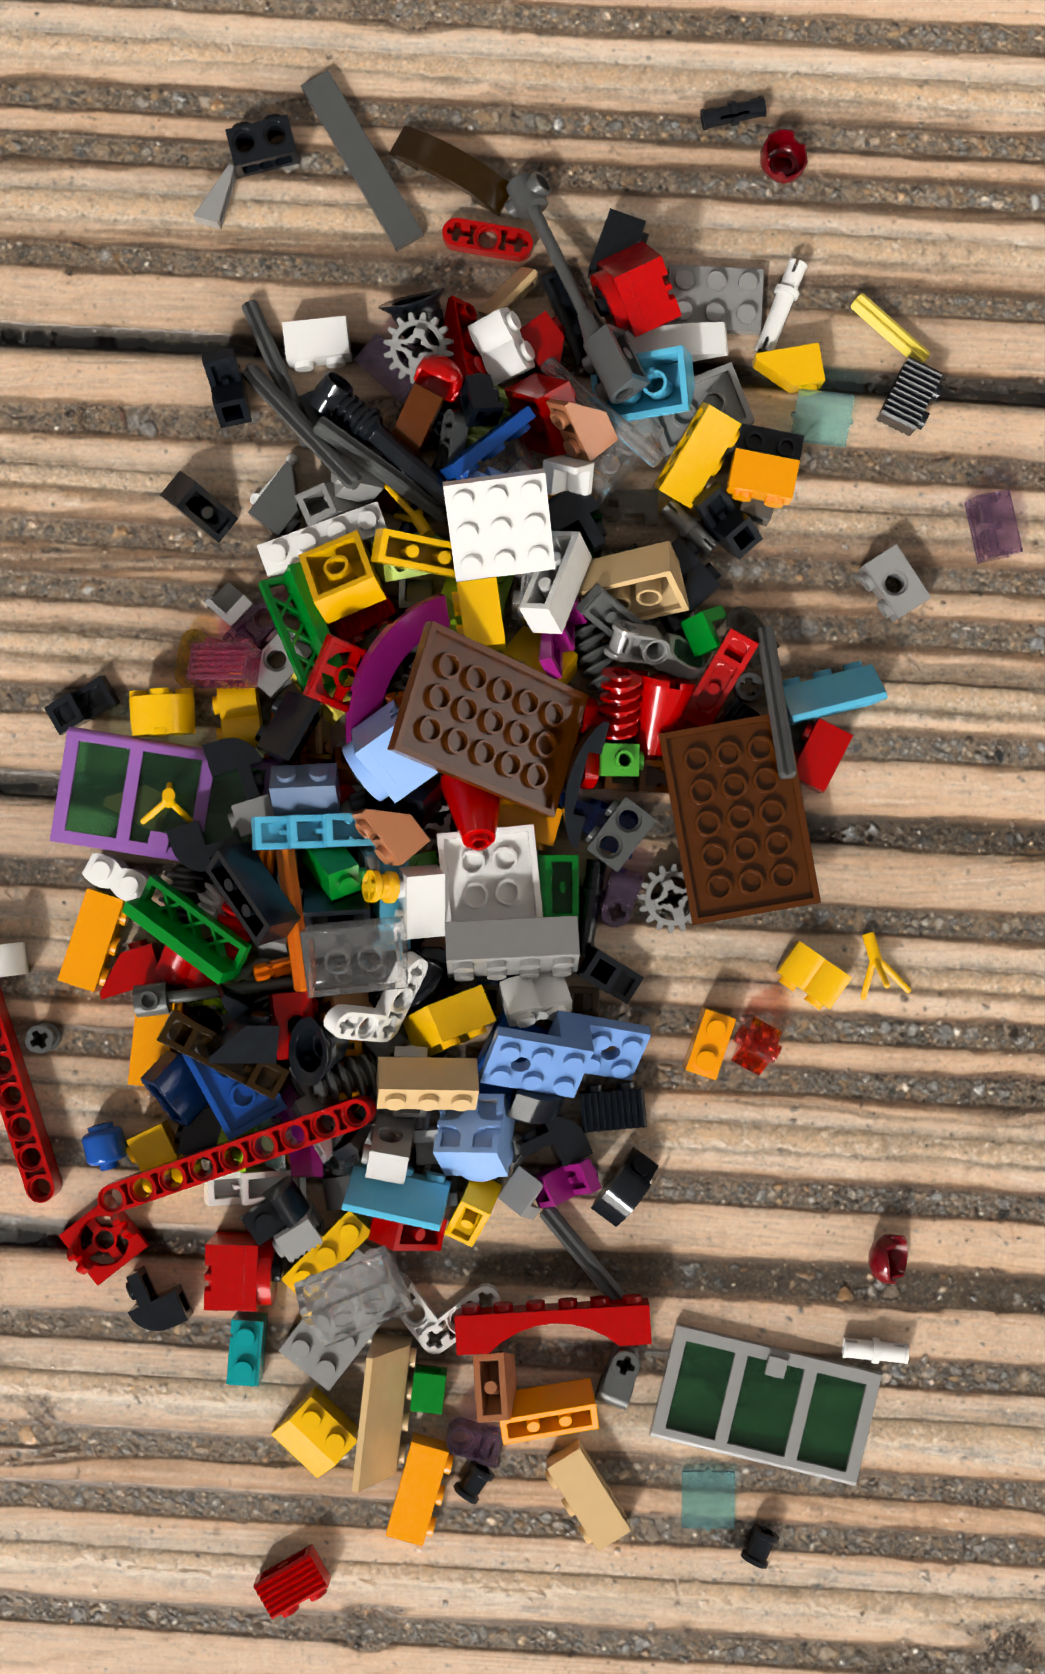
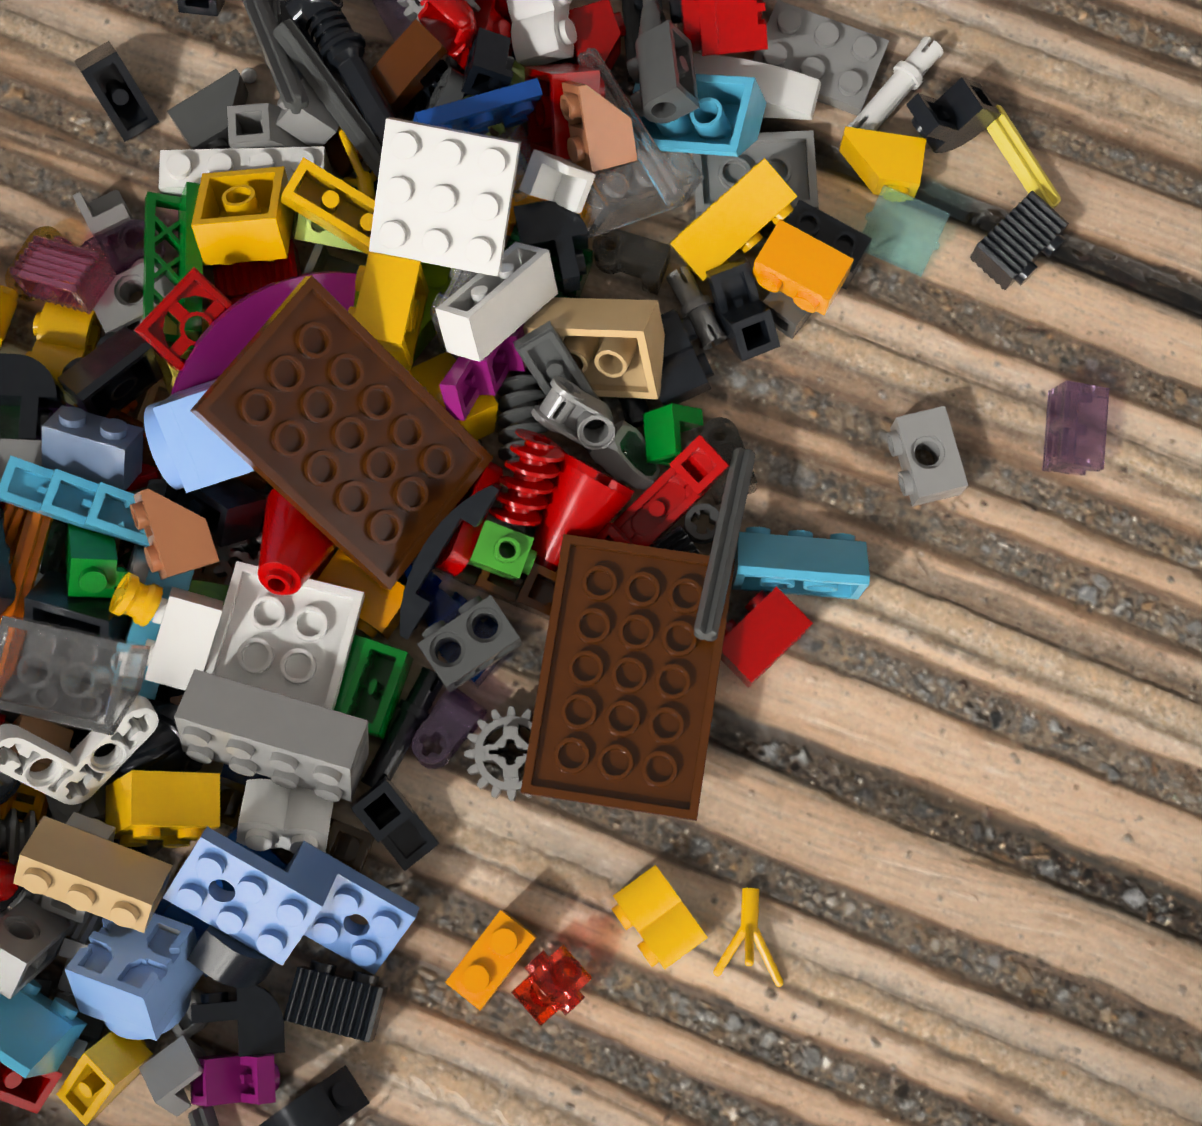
camera: 20 degrees right, 10 degrees down
none -> black brick [906,77,1001,153]

